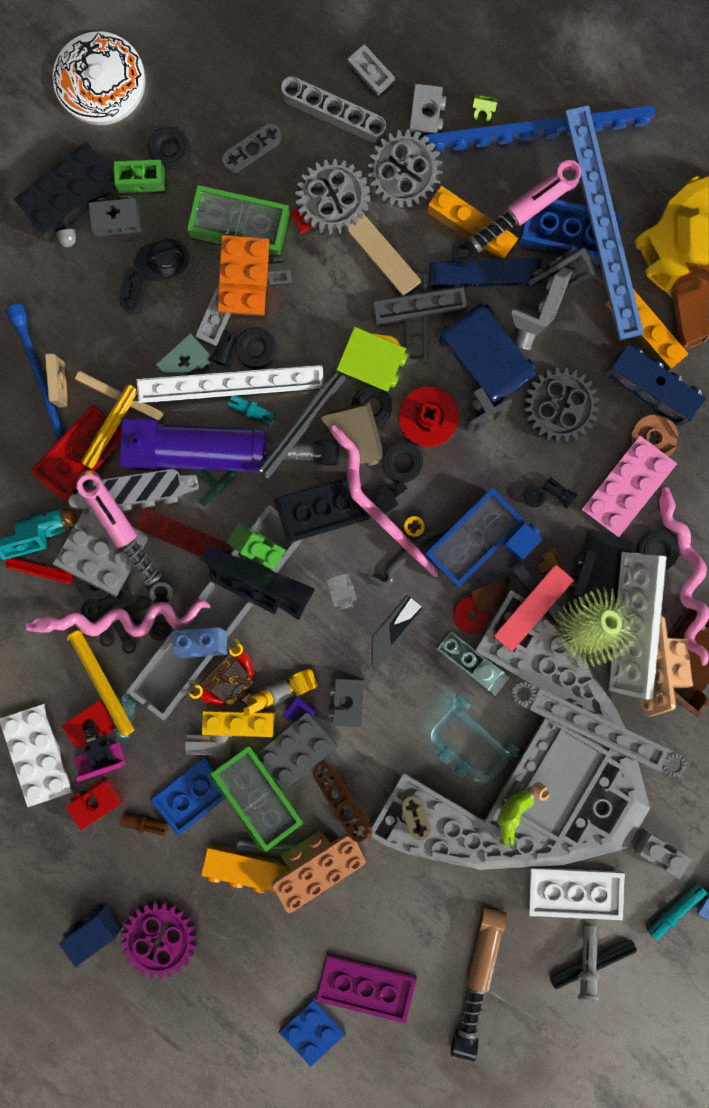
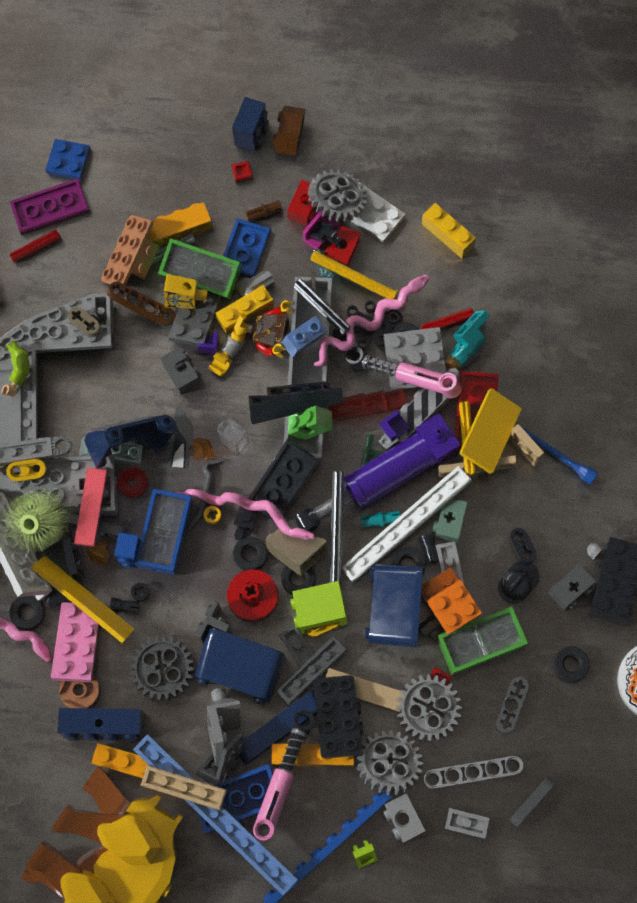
camera: 150 degrees right, 15 degrees down
bright green brick [114,160,165,193] -> none
magenta gear [120,900,197,979] -> none
clear light blue bar [431,693,523,783] -> none
reddish brown slope [470,577,510,613] -> none
none -> yellow plate [6,458,47,481]
none -> red axle [9,230,61,263]
none -> yellow tile [31,556,135,643]
none -> dark blue windscreen [84,415,179,468]
none -> tan tile [141,765,227,811]
none -> yellow torso [164,274,208,309]
none -> clear orange tile [189,437,214,460]
none -> red tile [231,161,253,183]
none -> reddish brown brick [272,106,306,156]
none -> axle [294,279,351,335]
none -> light grey gear [308,169,368,222]
none -> black bracket [314,675,363,759]
none -> dark blue windscreen [365,564,423,648]
none -> dark purple panel [379,410,410,442]
none -> yellow tile [459,388,522,474]
none -> dark grey beam [509,776,556,827]

